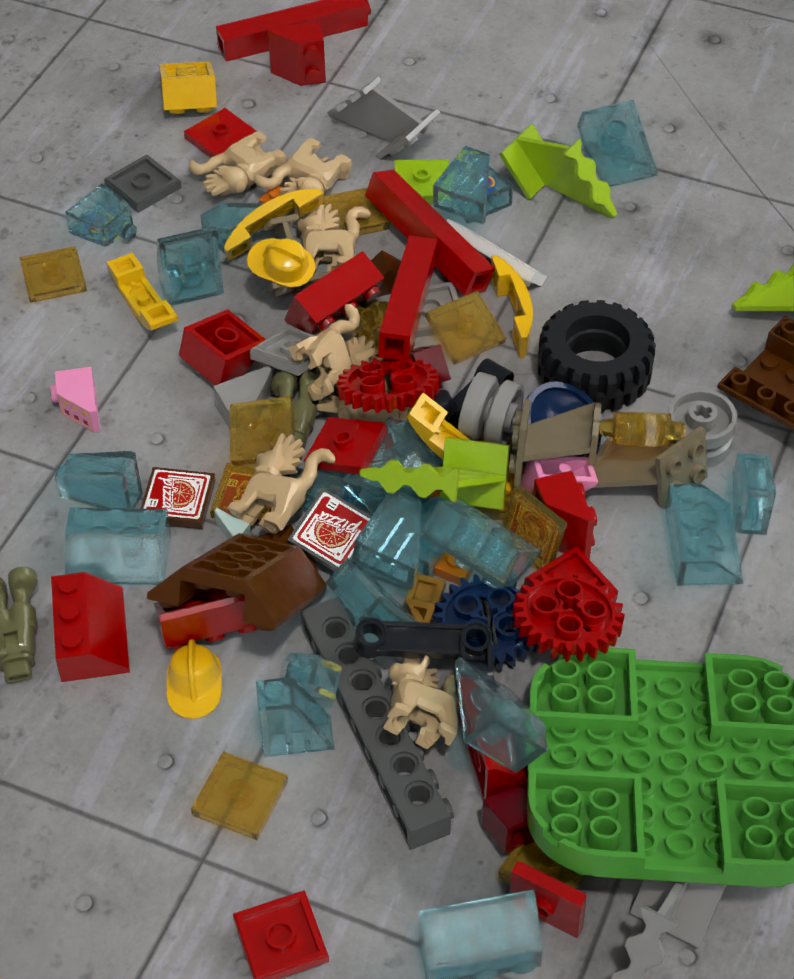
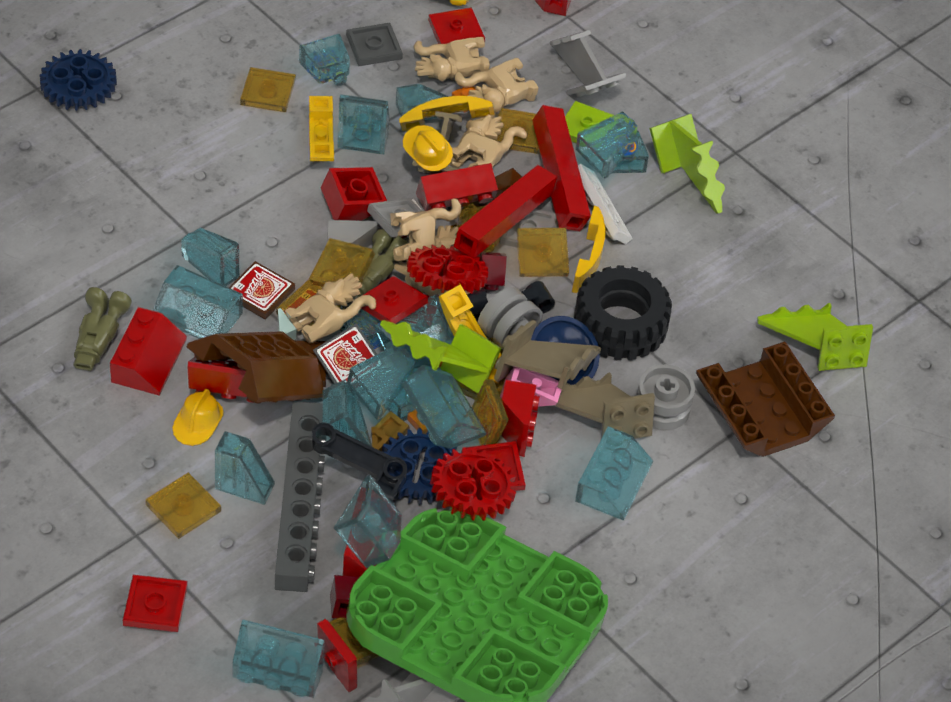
camera: 20 degrees right, 0 degrees up
bright pink slope [50,367,100,432] -> none
clear light blue slope [276,653,342,701] -> none
tan animal [383,655,459,749] -> none
clear light blue slope [577,100,658,187] -> none
clear yellow piece [599,412,686,447] -> none
clear light blue slope [733,453,776,535] -> none

